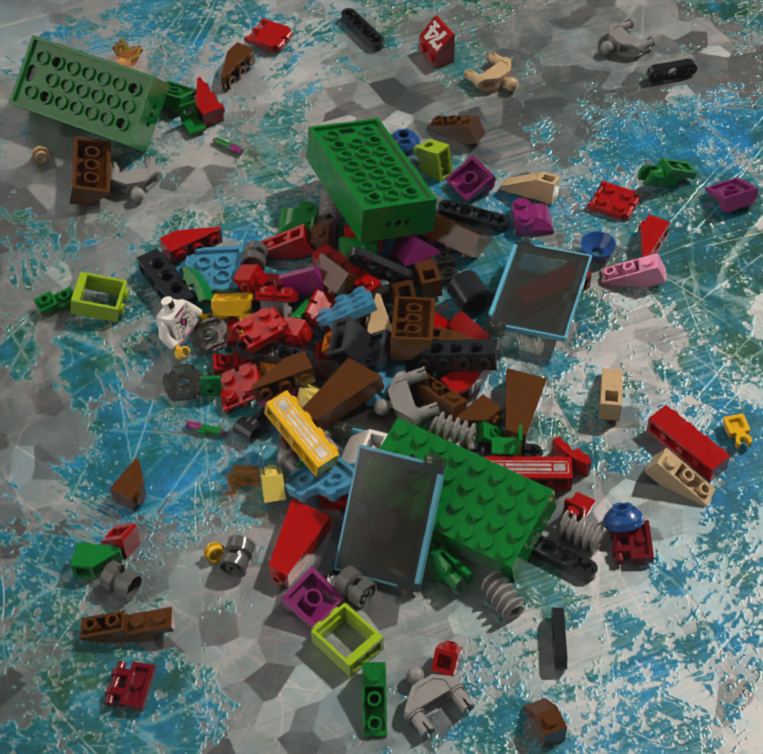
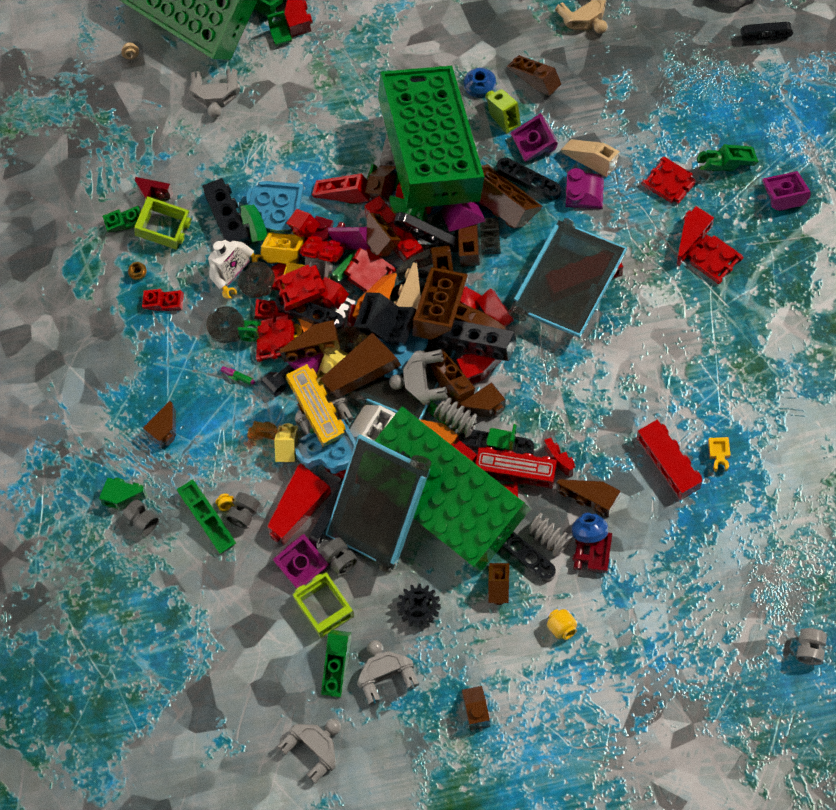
camera: 15 degrees right, 15 degrees up
reddish brown slope [69,136,111,206] -> none
reddish brown slope [80,607,175,643] -> none
red slope [101,523,141,559] -> none
dark red plate [104,660,156,711] -> none
red slope [160,226,223,265] -> none
piece [213,137,244,154] -> none
dark grey wheel [240,240,268,271] -> none
green slope [278,201,318,234] -> none
dark azure plate [316,286,377,330] -> none
green plate [413,539,473,591] -> none
red brick [431,640,463,677] -> none
black piece [447,270,493,317] -> none
green bracket [474,420,505,443] -> none
light grey piece [479,570,524,622] -> none
reddish brown slope [505,368,547,444] -> none
black beam [551,608,567,670] -> none
red bracket [563,492,595,521] -> none
blue piece [580,231,616,261] -> none
tan slope [598,368,623,421] -> none
bright pink slope [602,253,666,287] -> none
tan slope [644,448,716,506] -> none
none -> pearl gold plate [128,262,147,280]
none -> dark red slope [134,177,173,201]
none -> red slope [142,289,184,311]
none -> green slope [176,479,236,554]
none -> black gear [397,583,441,629]
none -> reddish brown slope [488,563,509,605]
none -> yellow head [547,609,577,640]
none -> reddish brown slope [556,479,621,517]
none -> red plate [687,234,744,284]

